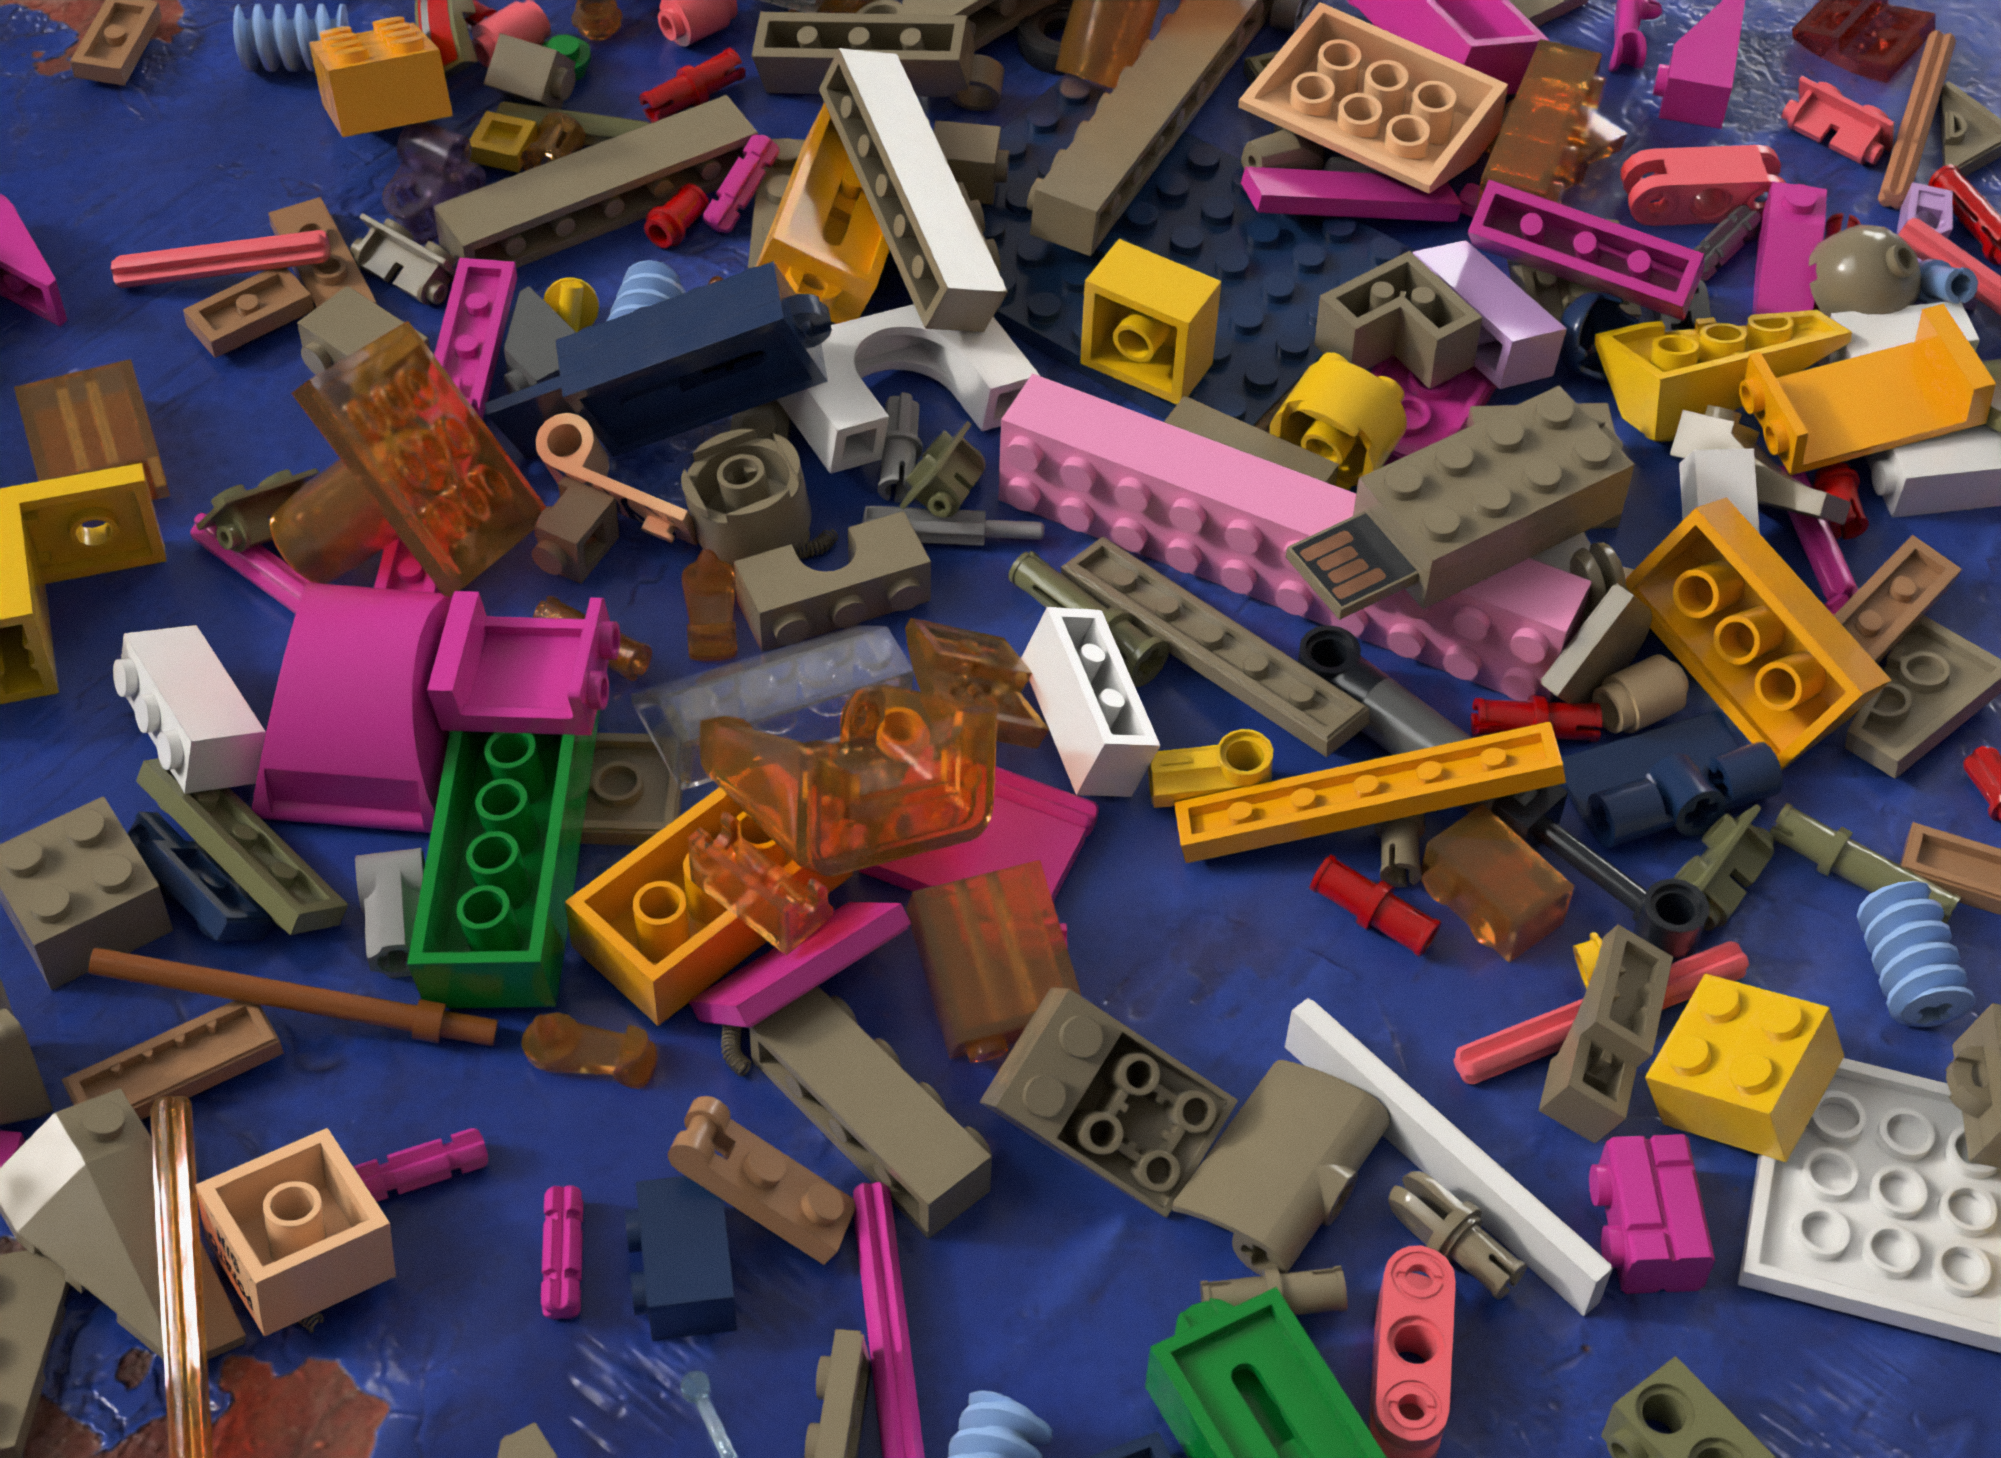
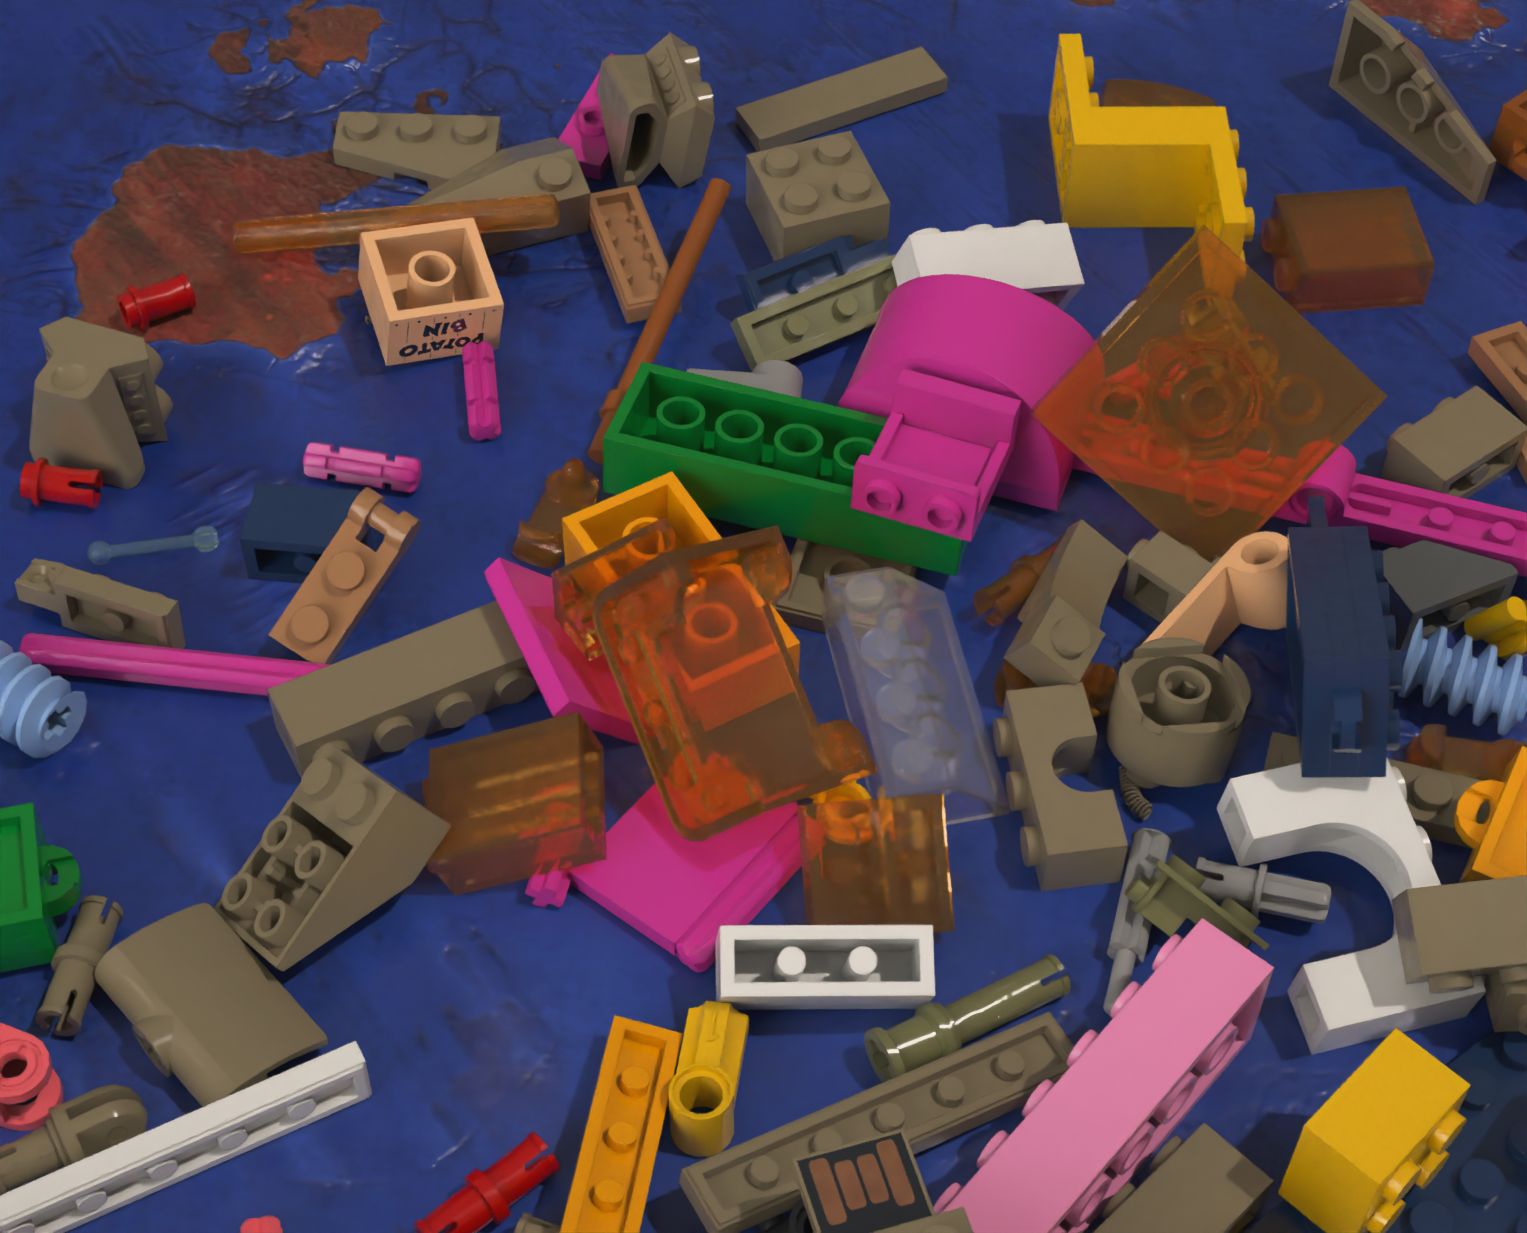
camera: 105 degrees right, 0 degrees up
none -> dark tan slope [1003,519,1127,687]

